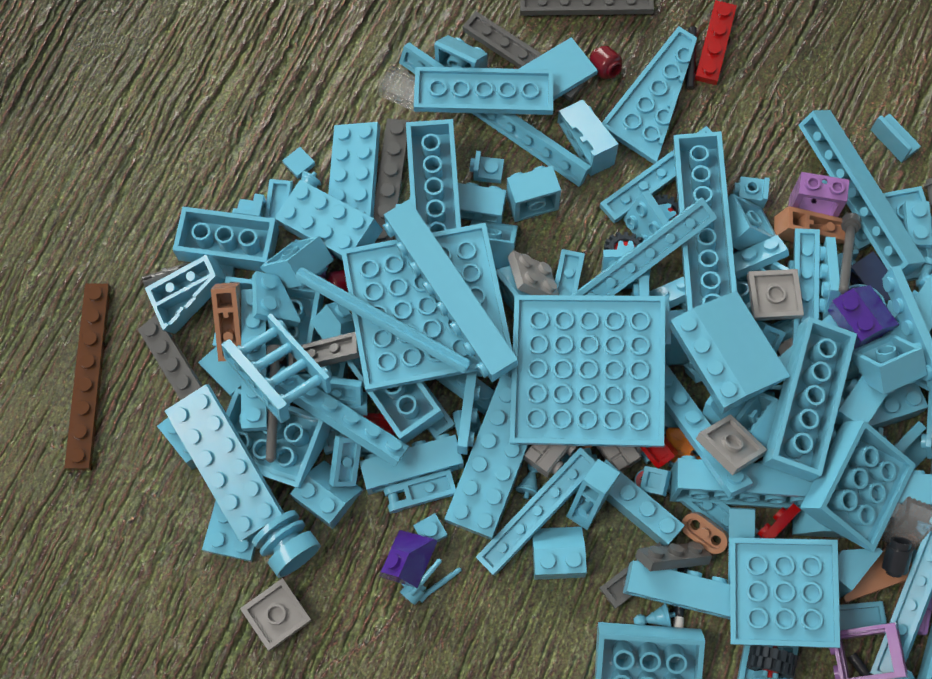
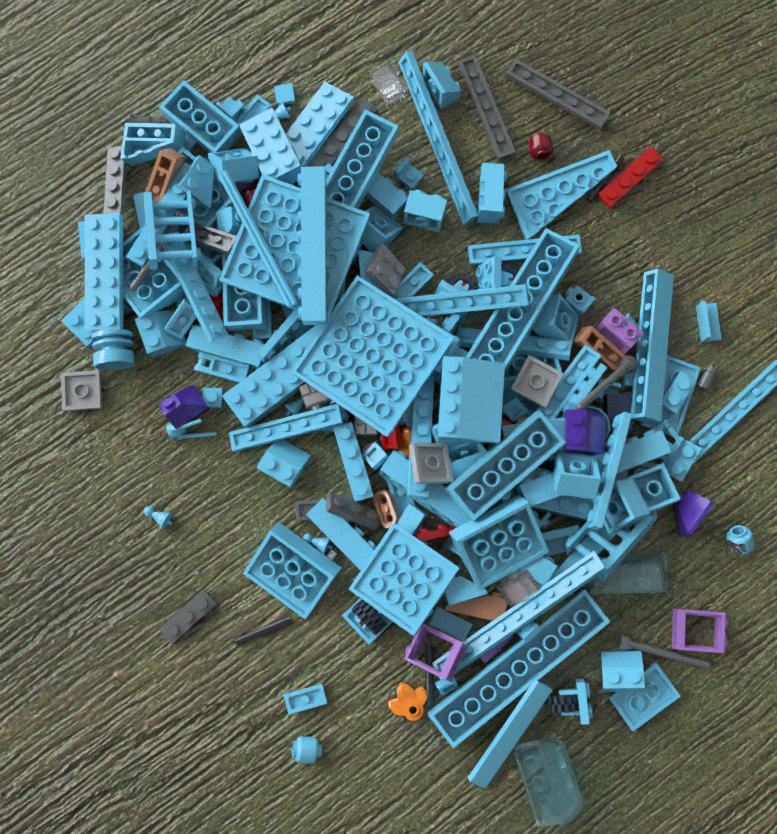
camera: 30 degrees right, 10 degrees up
reddish brown plate [64,283,111,471] -> none
medium azure plate [414,66,553,115] -> none
medium azure tile [519,37,598,101] -> none
medium azure slope [566,459,620,530] -> none
black brick [881,536,913,578] -> none

